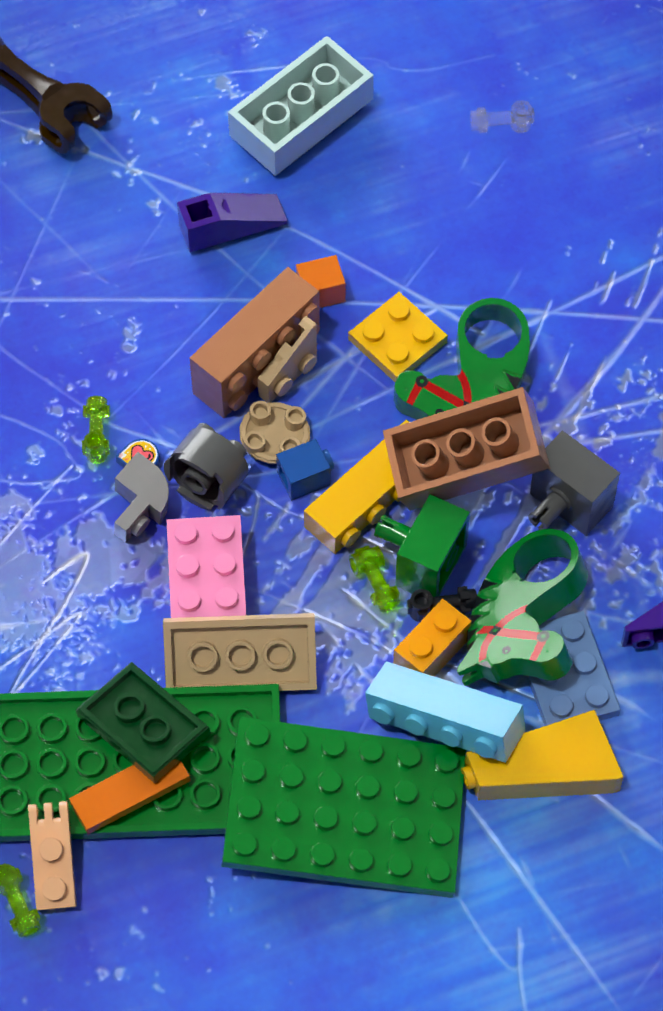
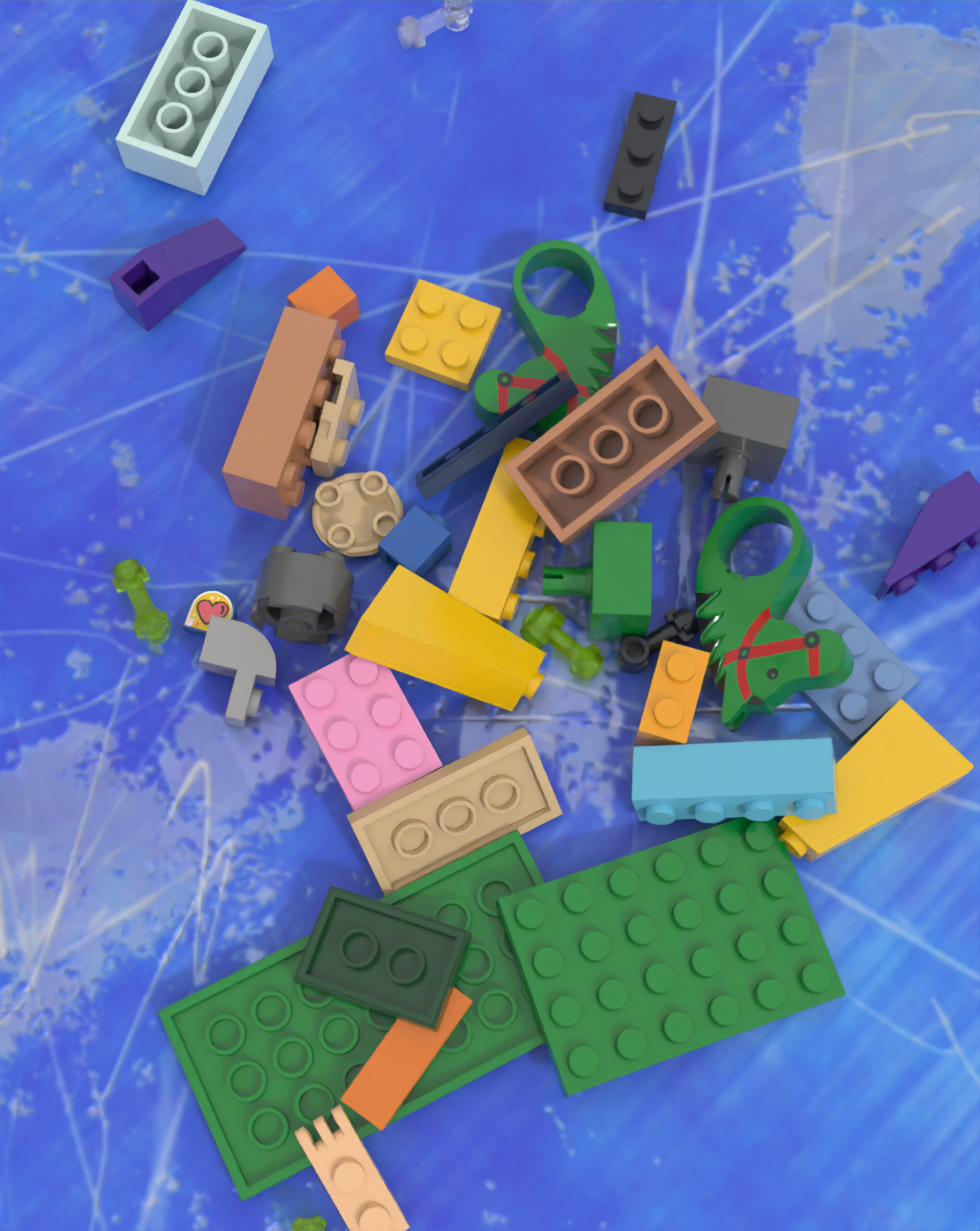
camera: 25 degrees left, 10 degrees up
none -> yellow slope [344,564,547,712]
none -> dark blue tile [415,370,580,501]
none -> black plate [603,92,677,220]

